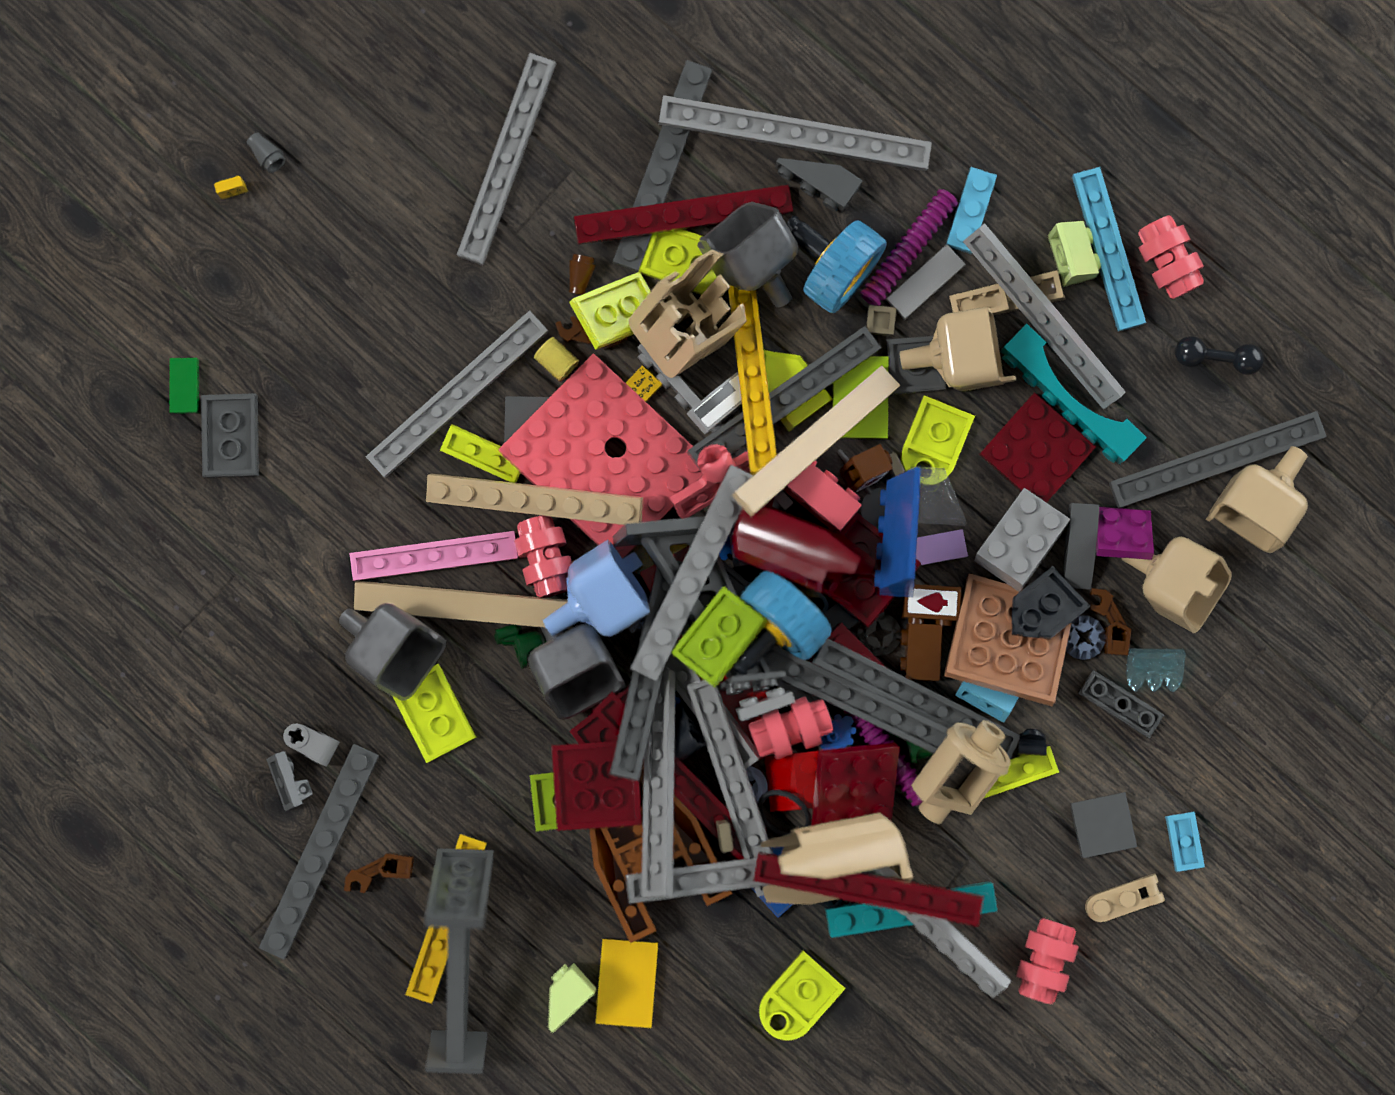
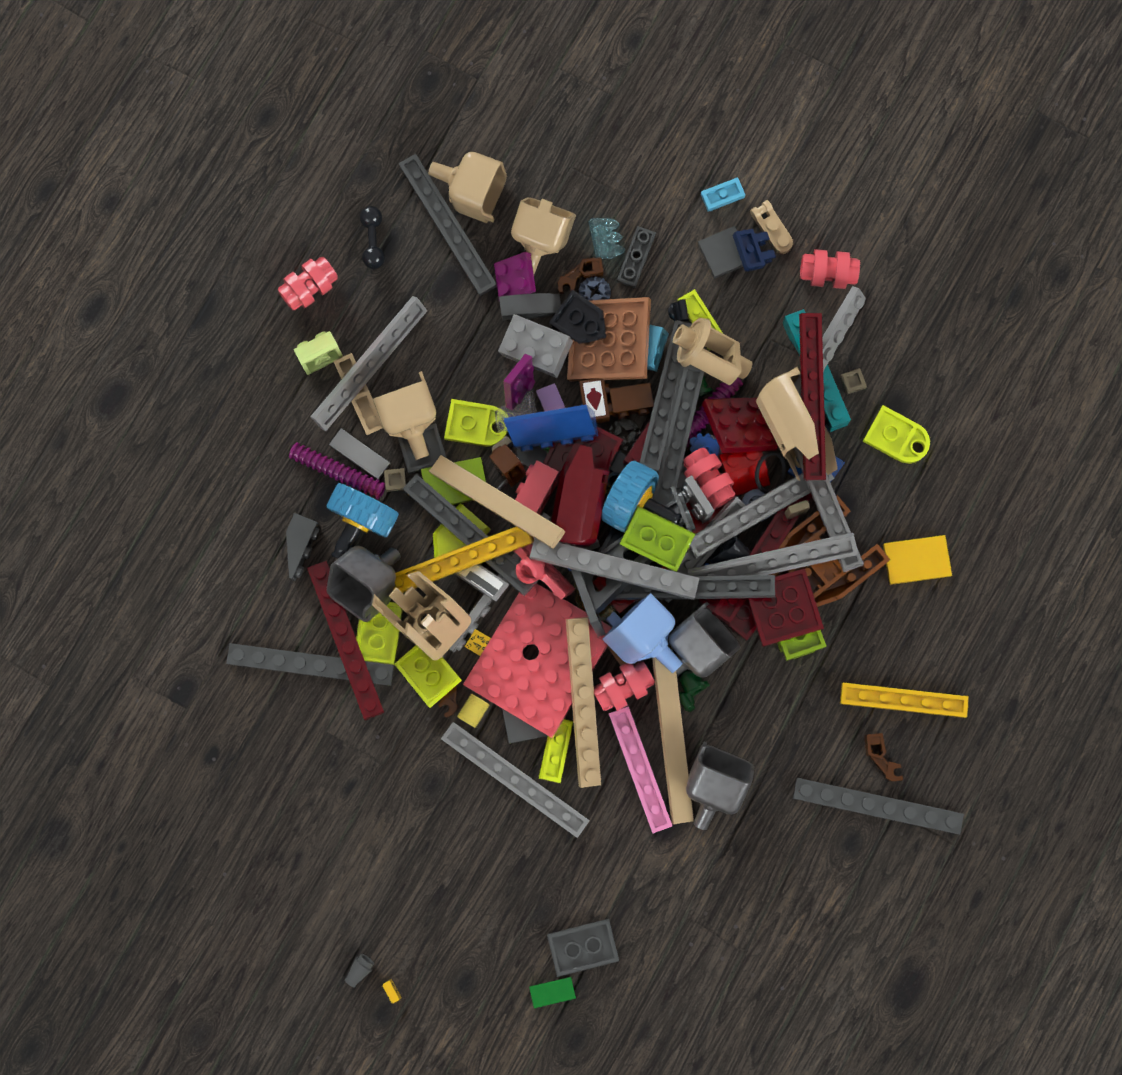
camera: 95 degrees left, 5 degrees down
dark grey hinge [266,751,313,811] -> none
light grey piece [283,724,340,767] -> none
neon yellow tile [393,664,477,763] -> none
dark grey piece [425,848,494,1074] -> none
light grey tile [457,53,556,265] -> none
yellowish green slope [549,963,596,1033] -> none
reddish brown cone [569,254,596,295] -> none
light grey plate [658,95,932,171] -> none
medium azure plate [946,167,997,254] -> none
dark red plate [979,393,1096,503] -> none
teal arch [1001,324,1147,464] -> none
medium azure plate [1072,167,1146,332] -> none
none -> magenta plate [503,354,535,411]
none -> dark blue plate [732,229,776,272]
none -> dark tan tile [840,368,867,395]

